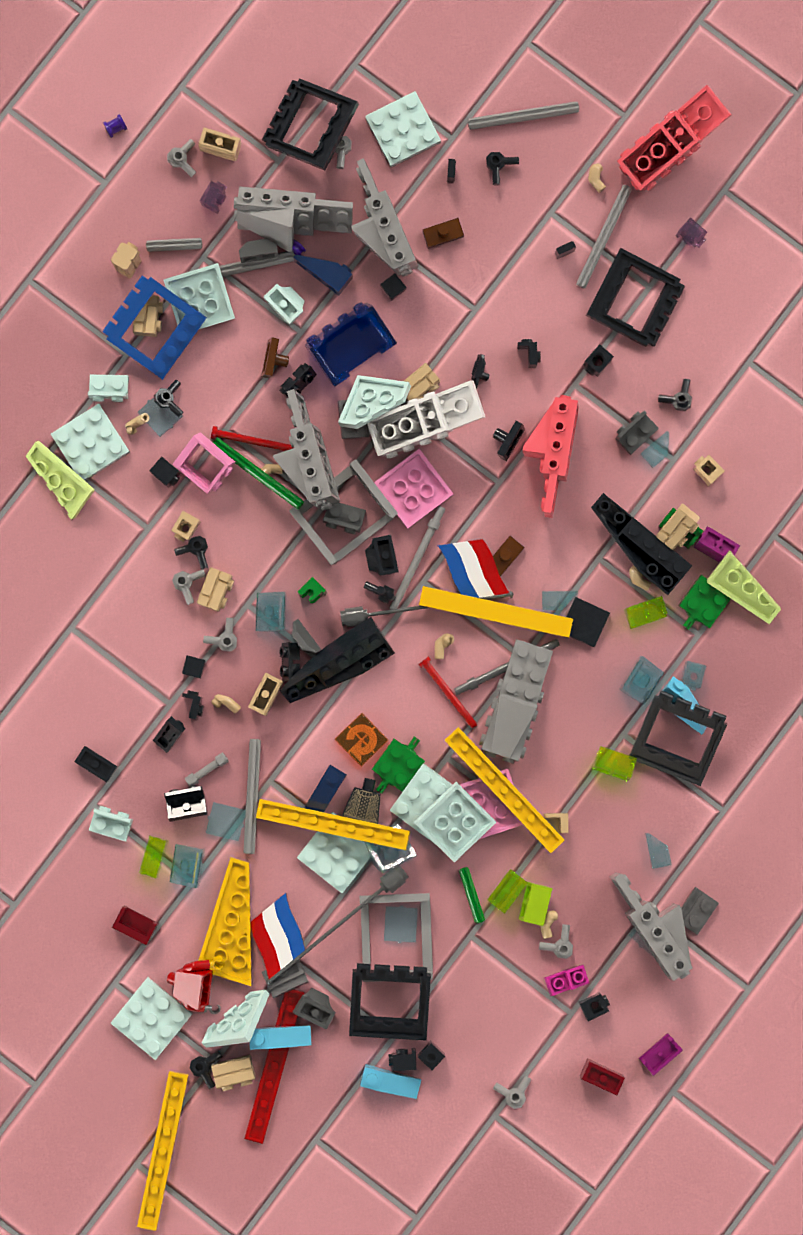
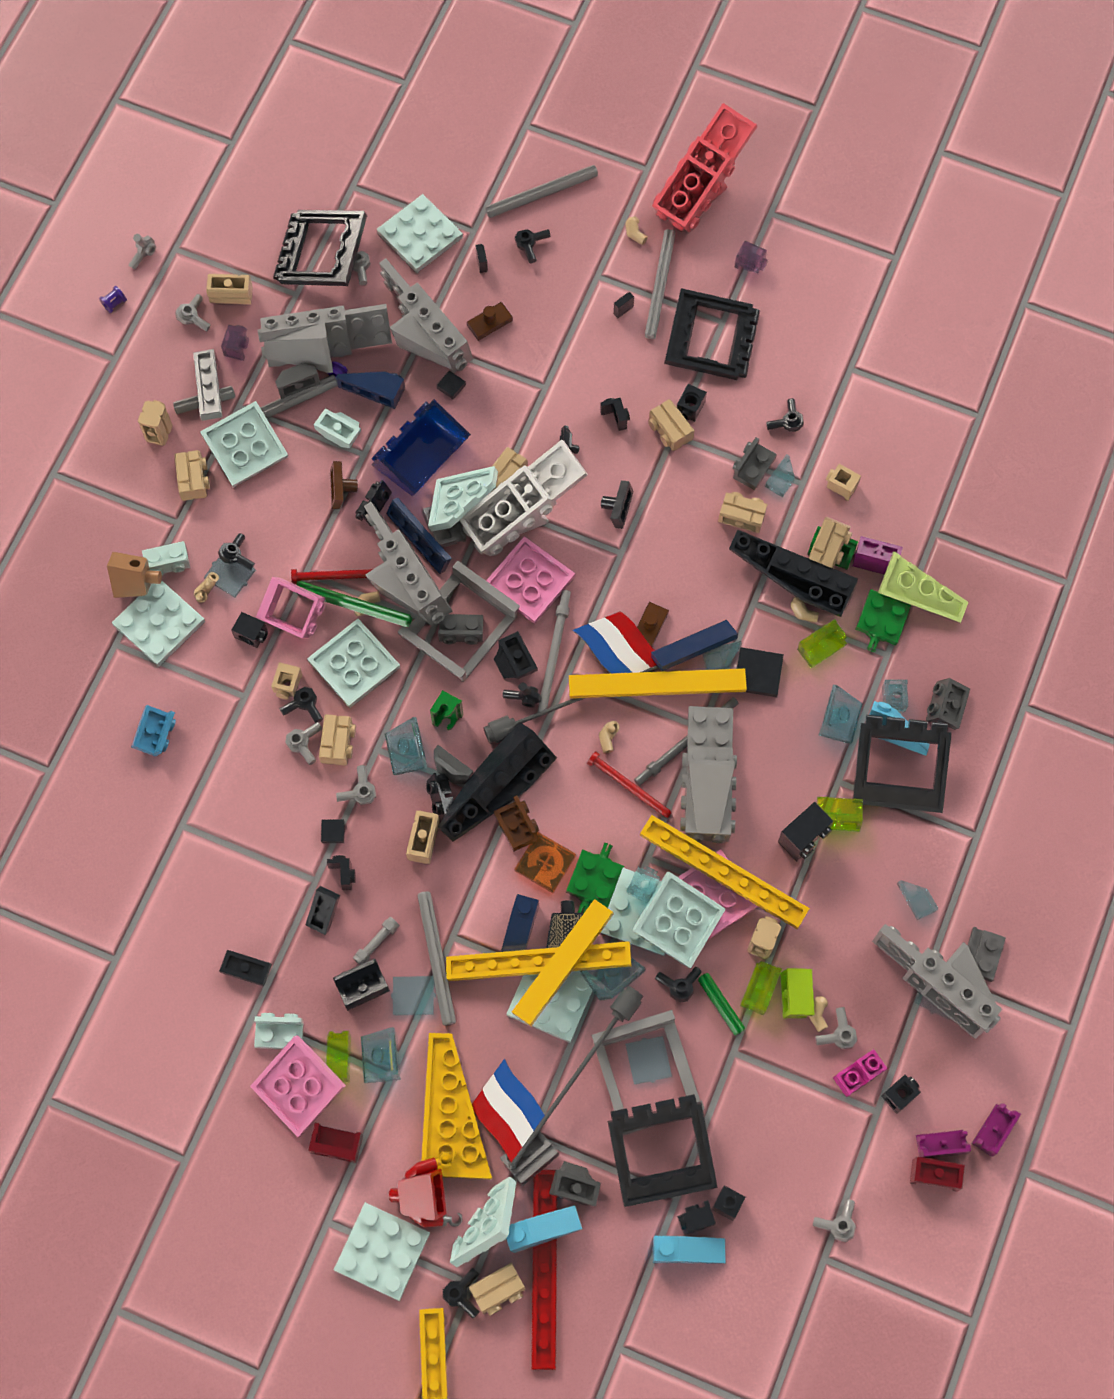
camera: 10 degrees left, 15 degrees down
yellowish green wing [26,441,95,520] -> none
blue hinge [102,275,207,380] -> none
tan arm [211,694,241,714] -> none
coral wedge [523,395,579,518] -> none
tan panel [544,813,568,833] -> none
none -> medium nougat torso [107,552,162,598]
none -> light grey piece [129,234,156,270]
none -> dark azure bracket [131,705,176,756]
none -> light grey tile [193,349,223,421]
none -> bright pink plate [250,1035,346,1137]
none -> light aqua plate [307,619,401,708]
none -> dark blue tile [386,497,452,574]
none -> reddish brown bracket [494,796,539,852]
none -> yellow tile [512,899,614,1027]
none -> clear light blue brick [626,866,660,904]
none -> tan brick [648,399,695,451]
none -> dark blue tile [651,620,738,671]
none -> black piece [655,967,702,1002]
none -> tan brick [718,492,768,533]
none -> tan brick [747,916,781,960]
none -> black brick [778,802,834,862]
none -> magenta hinge [916,1130,971,1159]
none -> dark grey bracket [926,678,970,730]

